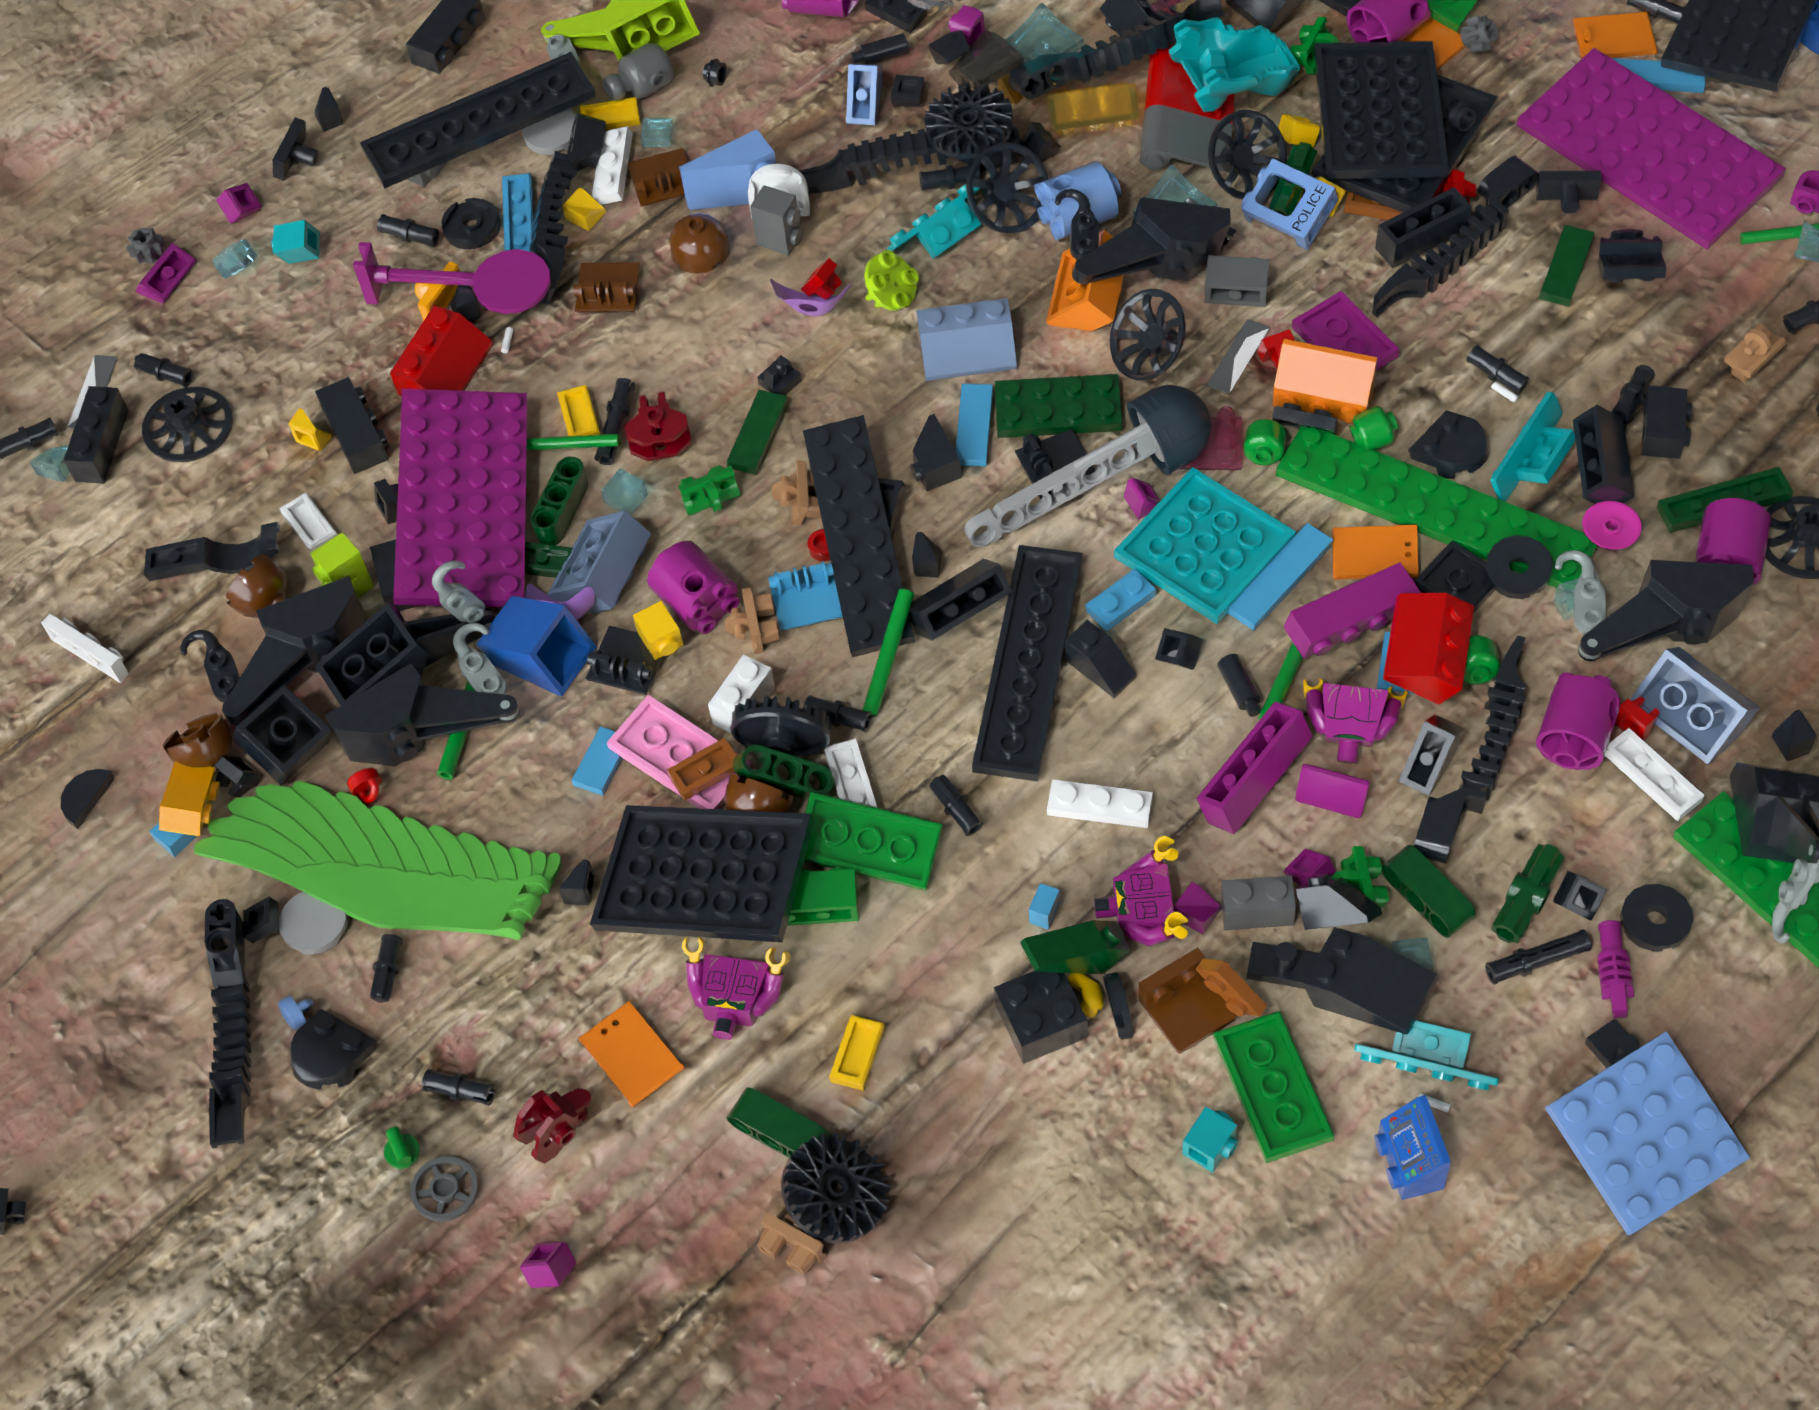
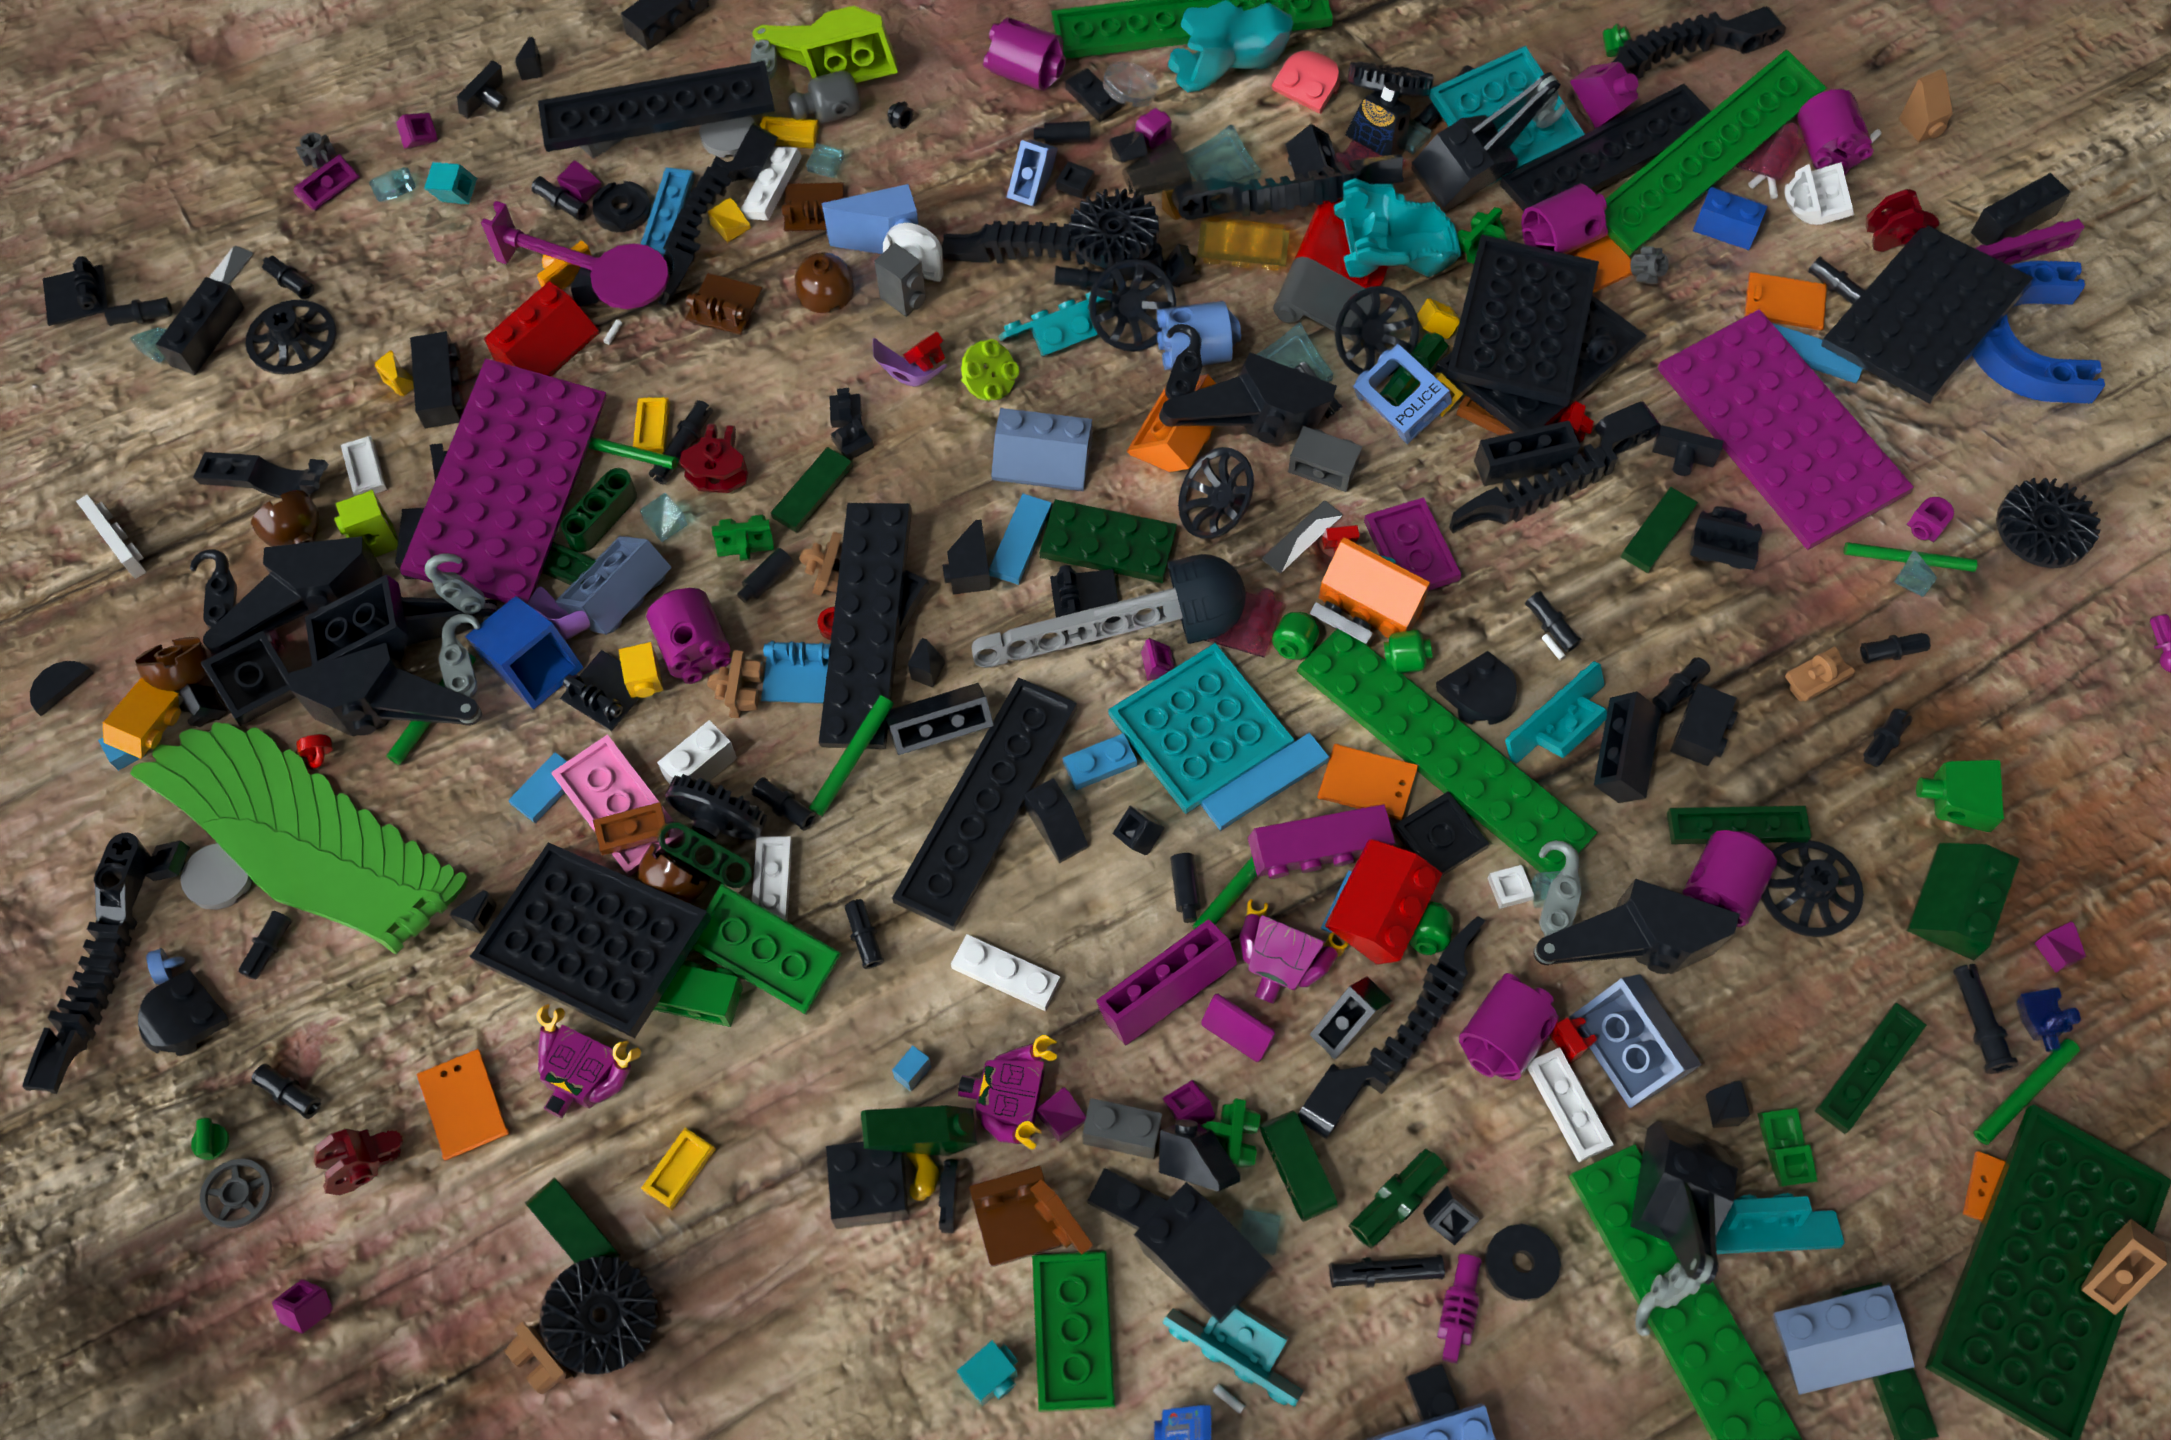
camera: 10 degrees right, 5 degrees up
black tile [1485,535,1553,599] -> none
dark pink piece [1582,501,1642,550] -> none
none -> magenta slope [557,160,602,203]
none -> black cylinder [737,548,794,603]
none -> black tile [830,388,862,428]
none -> white tile [1488,865,1534,909]

